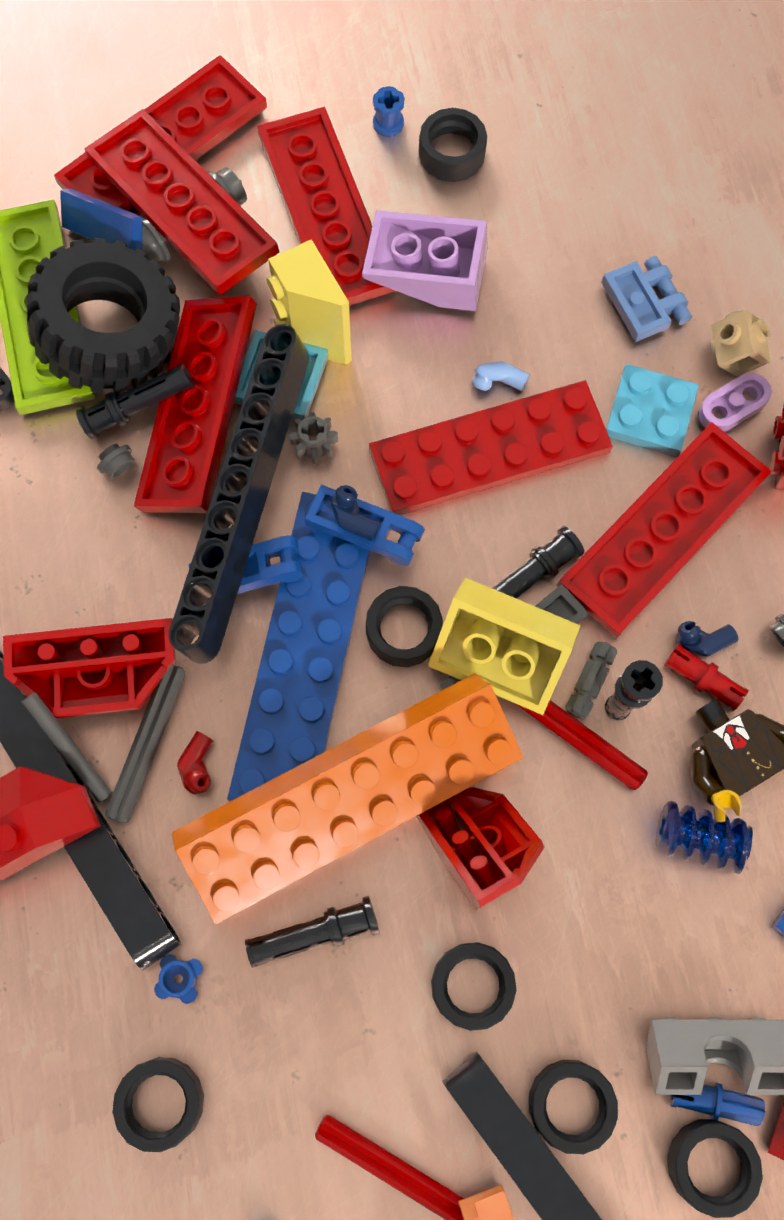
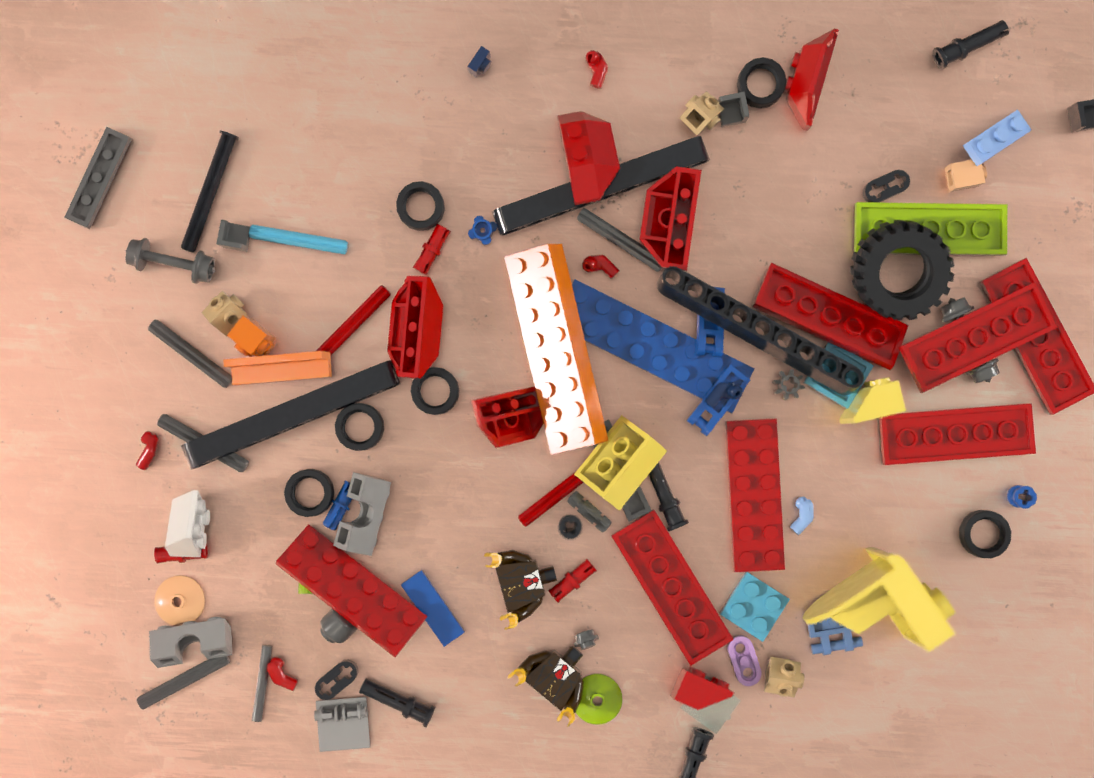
camera: 110 degrees right, 15 degrees up
dark grey bar [21,692,112,803] -> none
blue tile [60,188,143,251] -> none
black pin [76,363,194,440] -> none
dark grey plate [97,443,135,479] -> none
black pin [245,896,380,968] -> none
lavender slope [362,210,488,311] -> none
black tyre [366,586,443,667] -> none
clear blue piece [655,801,753,874] -> none
dark blue arm [676,621,739,657] -> none
none -> red wedge [387,276,444,379]
none -> red pin [413,224,451,275]
none -> light yellow plate [803,547,955,652]

